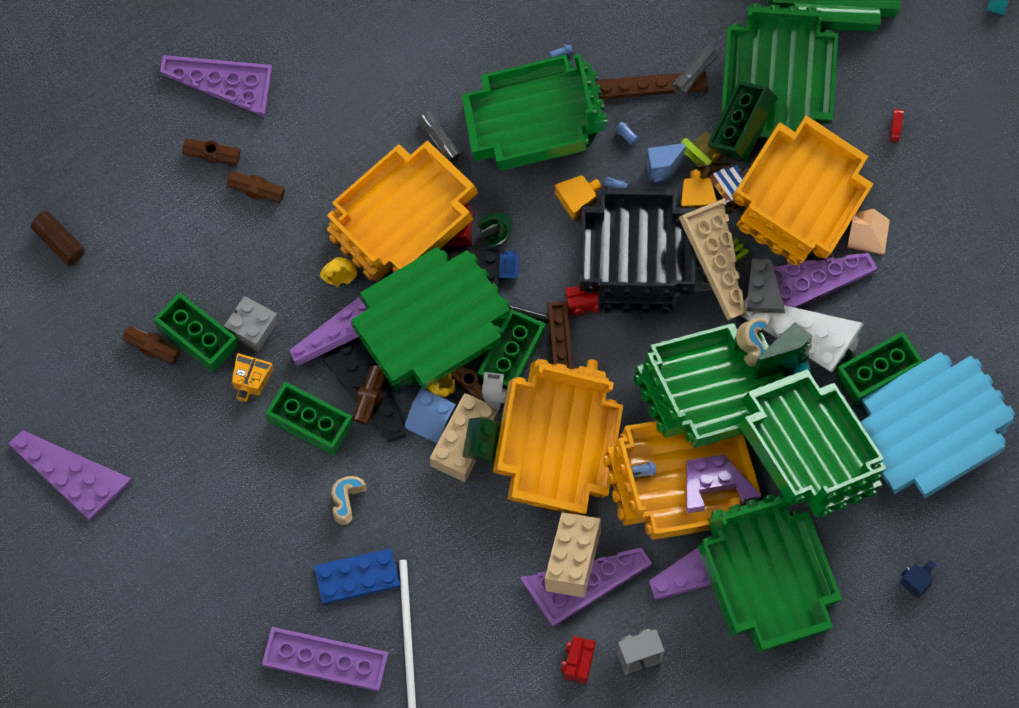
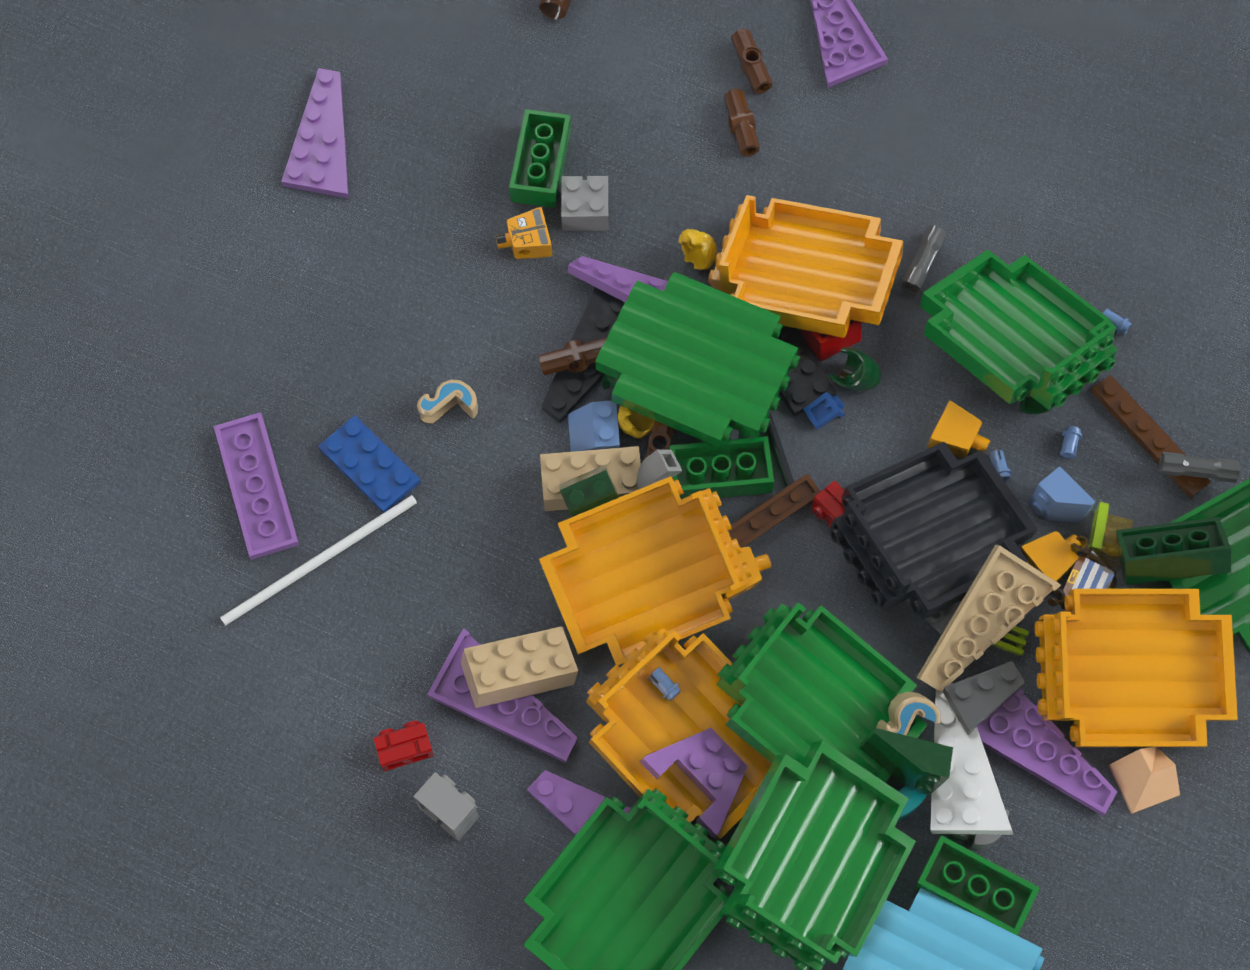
camera: 60 degrees right, 0 degrees up
reddish brown piece [122,325,181,365] -> none
green brick [265,382,353,456] -> none

